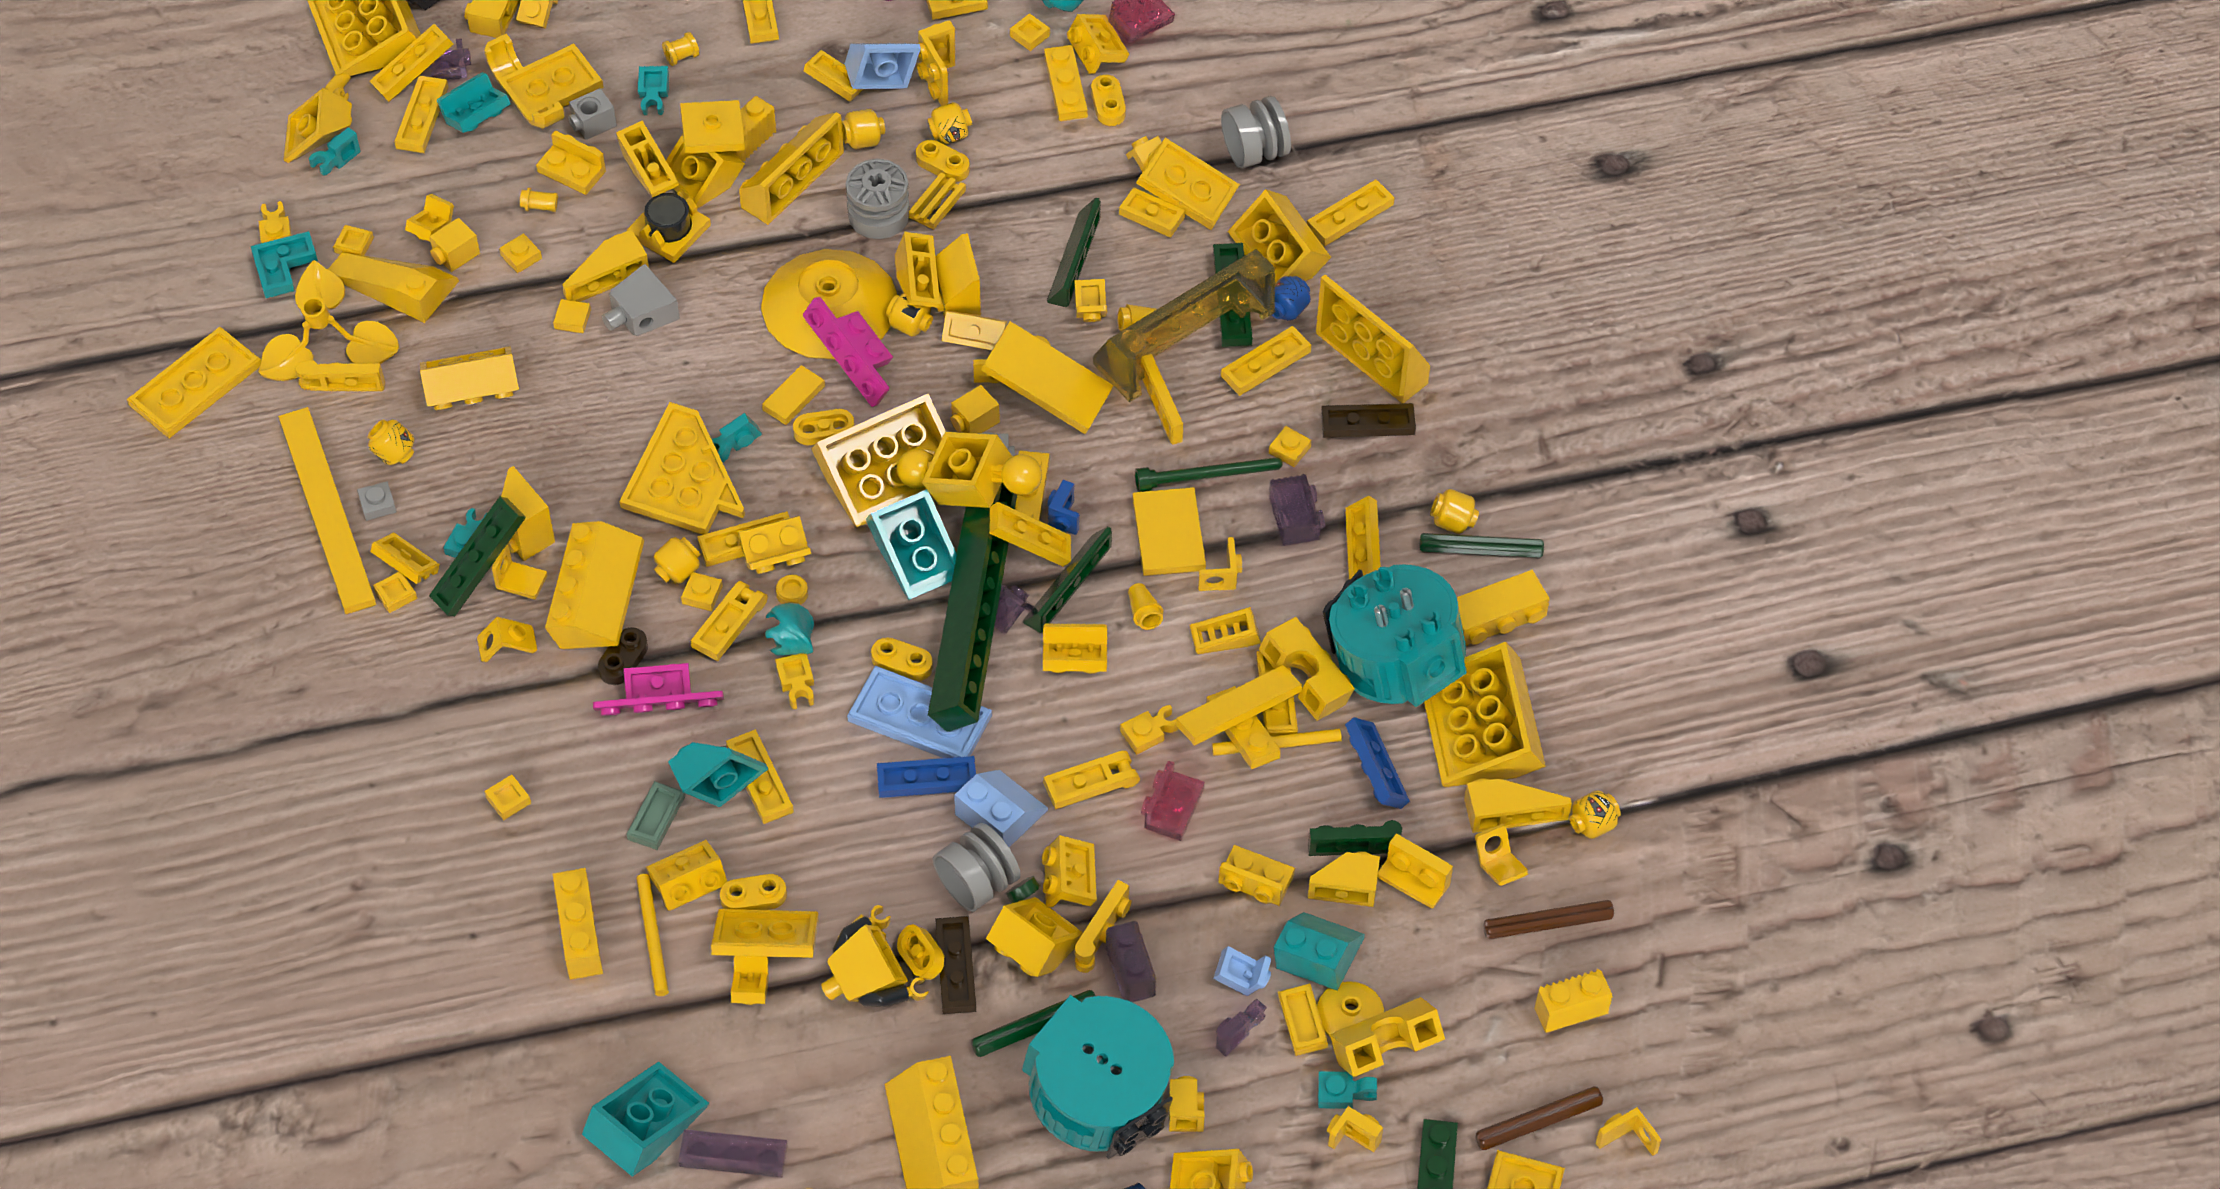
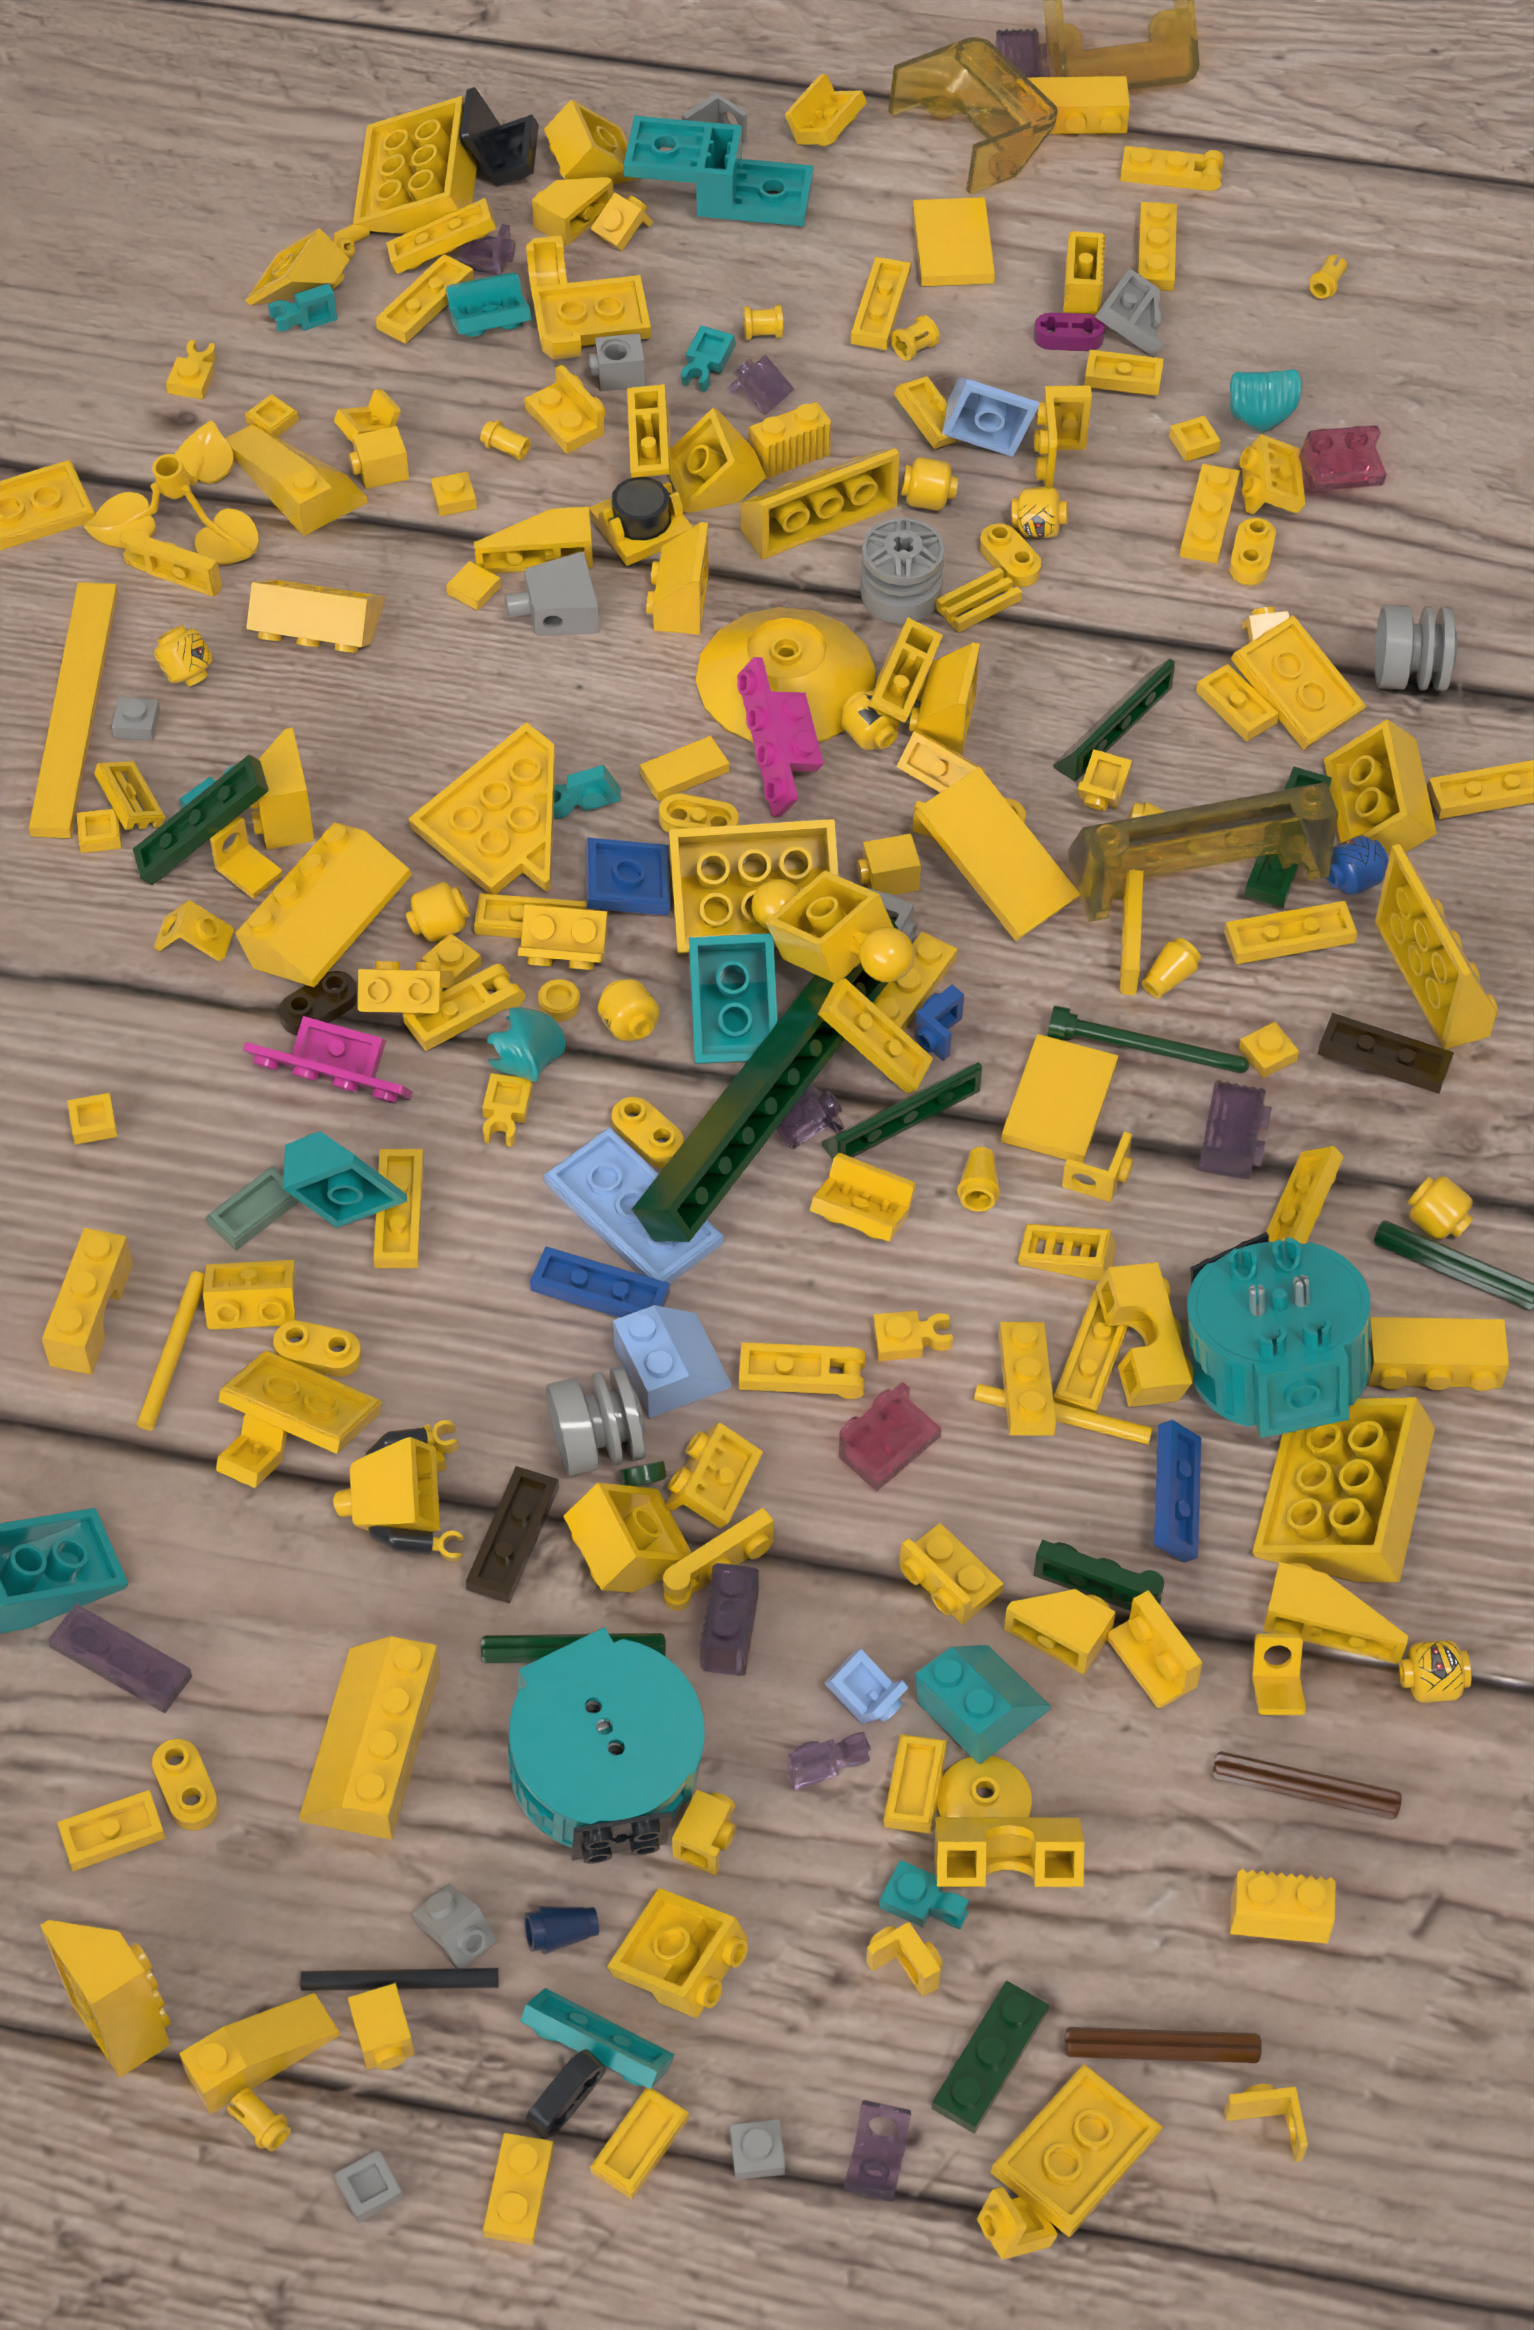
camera: 25 degrees right, 0 degrees up
teal plate [250,231,318,299] -> none
yellow plate [680,100,745,154] -> none
yellow plate [897,924,944,980] -> none
yellow tile [1176,665,1302,746] -> none
none -> yellow bracket [358,961,454,1013]
none -> blue plate [585,837,671,916]
none -> yellow head [597,979,660,1042]
none -> yellow slope [646,522,709,634]
none -> clear purple bracket [728,355,795,415]
none -> yellow bush [890,314,940,361]
none -> yellow cone [1141,937,1201,999]

